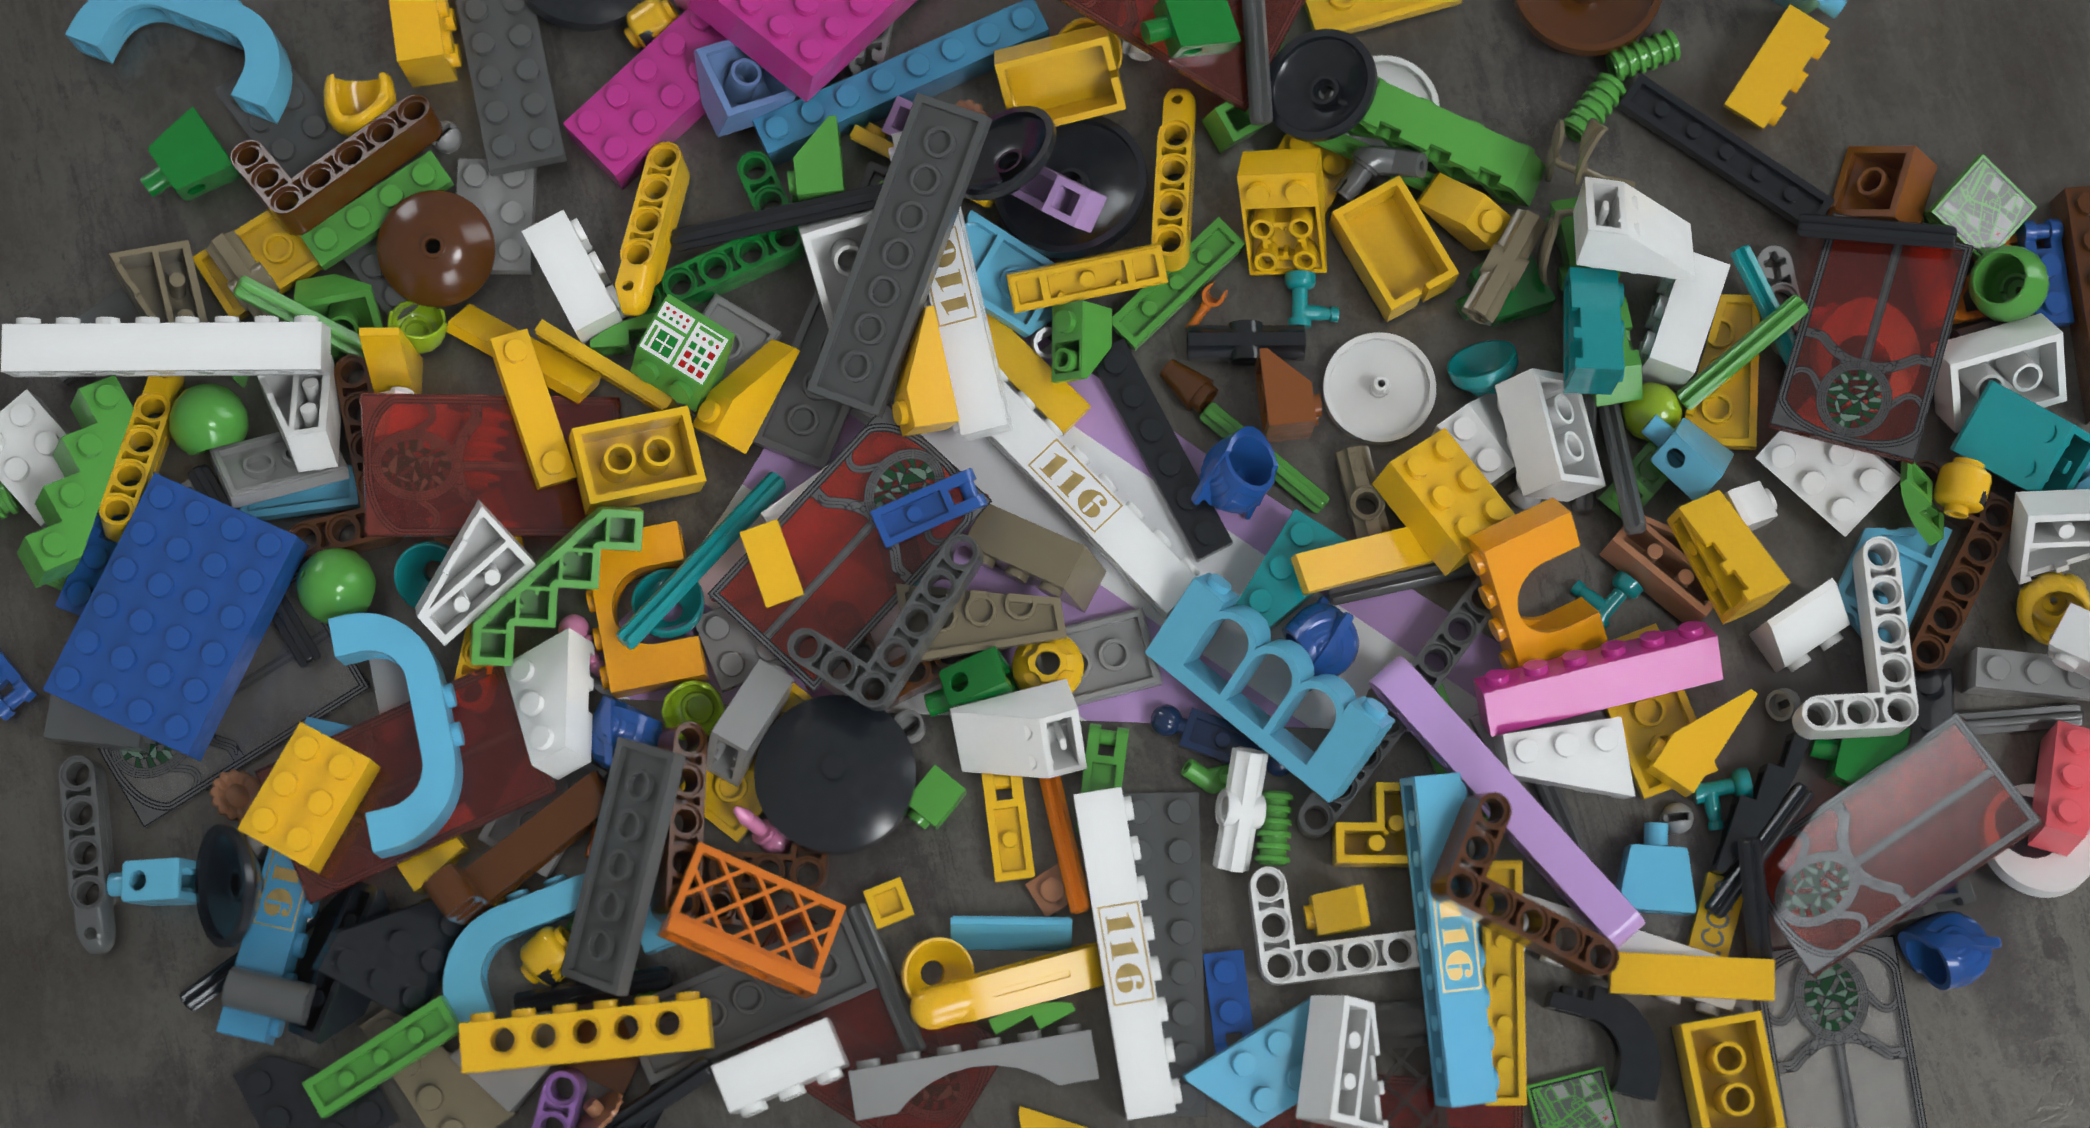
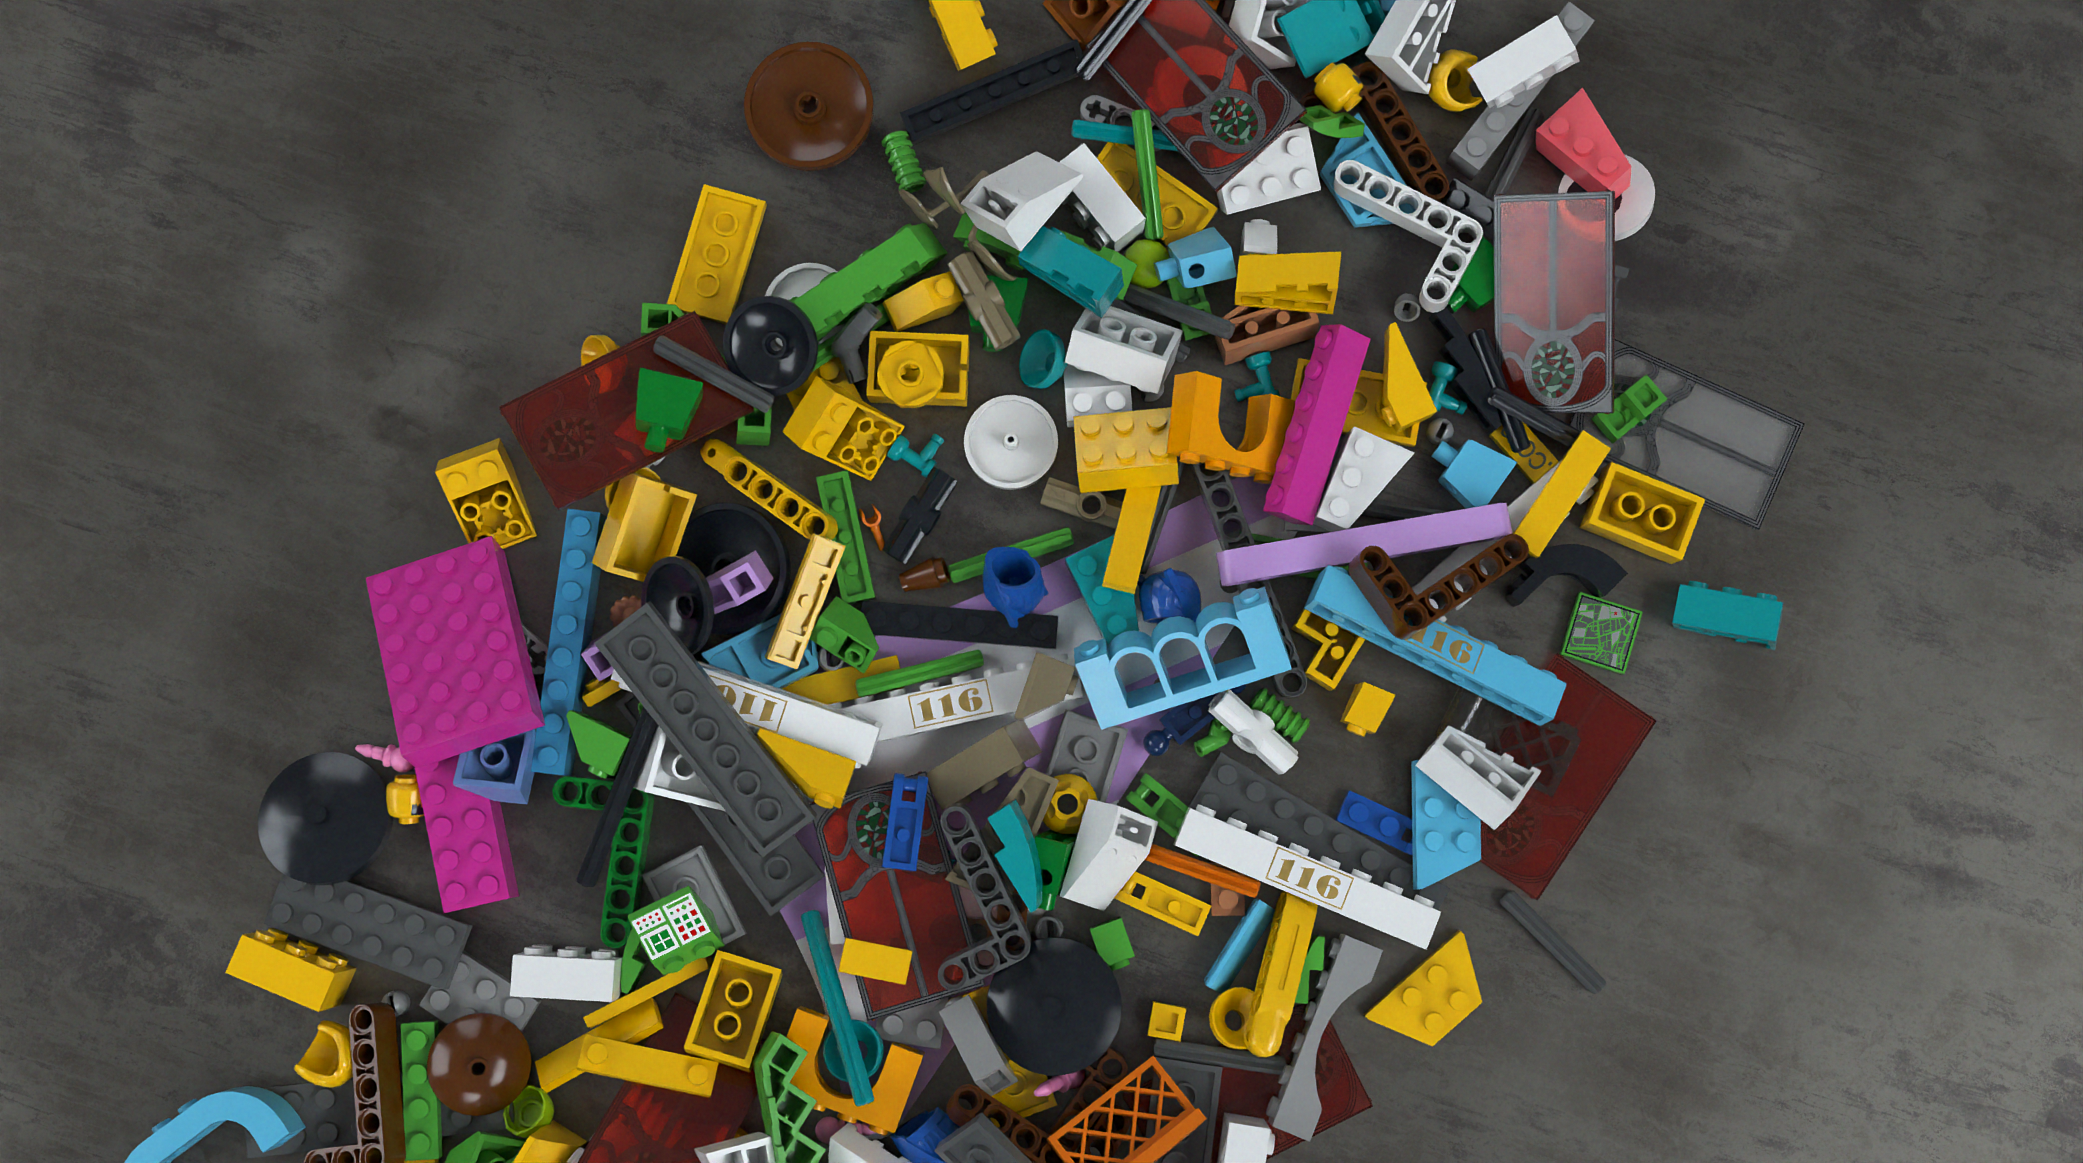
camera: 55 degrees left, 5 degrees up
yellow piece [615,141,690,316] -> none
lime hair [661,680,725,740] -> none
yellow slope [693,339,800,454] -> none
white beam [1248,867,1420,986] -> none
dark orange slope [1254,348,1322,443] -> none
yellow tile [1481,859,1527,1106] -> none
bright green piece [1605,28,1681,82] -> none
white slope [1749,578,1850,673] -> none
blue helmet [1898,911,2002,990] -> none
none -> bright green axle [855,649,984,697]
none -> yellow plate [877,341,944,408]
none -> teal slope [987,799,1042,913]
none -> dark tan slope [1014,652,1079,721]
none -> bright green slope [1591,374,1667,444]

